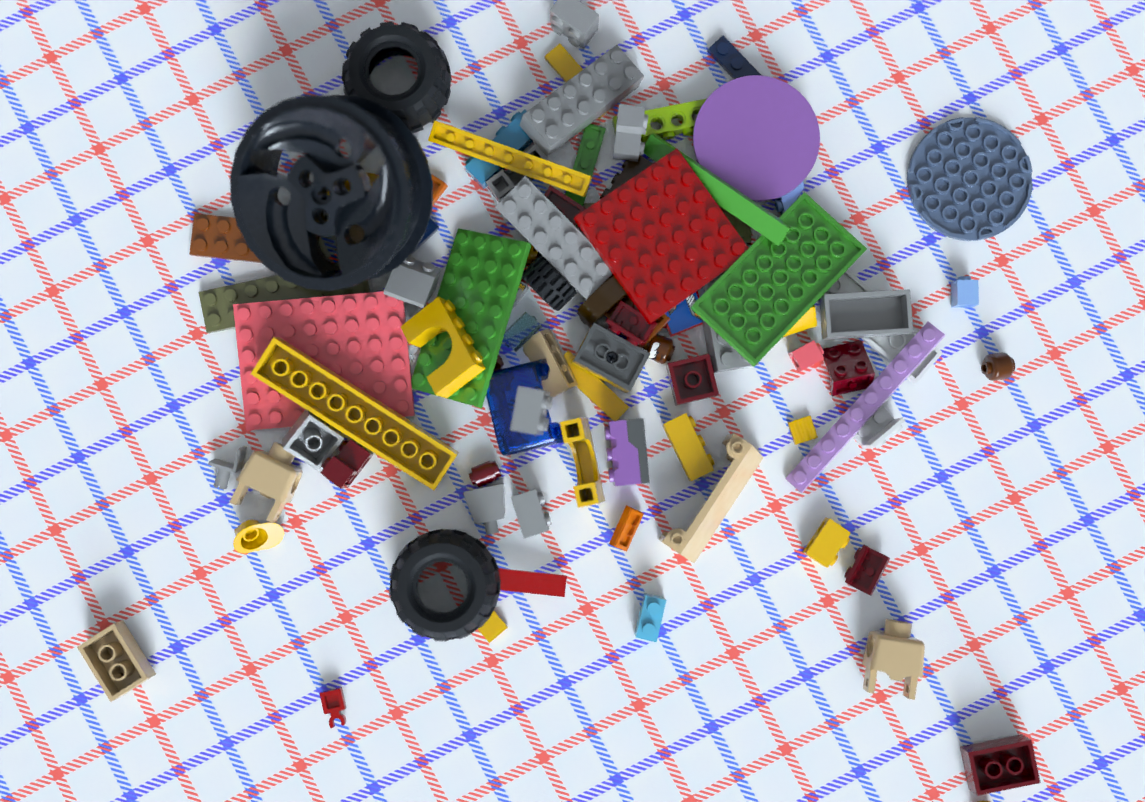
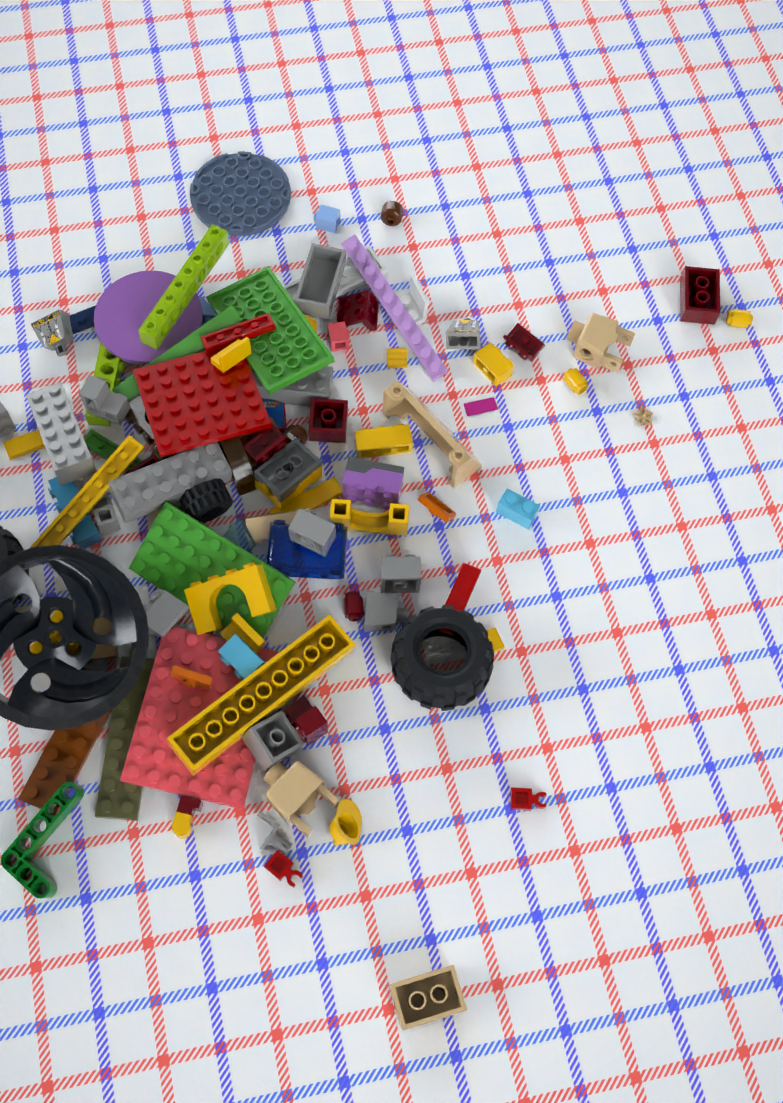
camera: 75 degrees left, 20 degrees down
none -> green beam [0,782,84,899]
none -> light grey torso [31,309,74,357]
none -> lime brick [138,224,229,350]
none -> orange plate [171,665,213,690]
none -> leg [172,796,203,839]
none -> red tile [200,313,276,354]
none -> yellow panel [211,337,252,373]
none -> medium azure brick [218,634,266,680]
none -> yellow panel [220,613,265,653]
none -> red plate [264,850,303,888]
none -> light grey torso [446,318,480,349]
none -> dark pink sticker [464,397,498,416]
none -> yellow brick [563,368,589,395]
none -> tan plant [632,406,653,426]

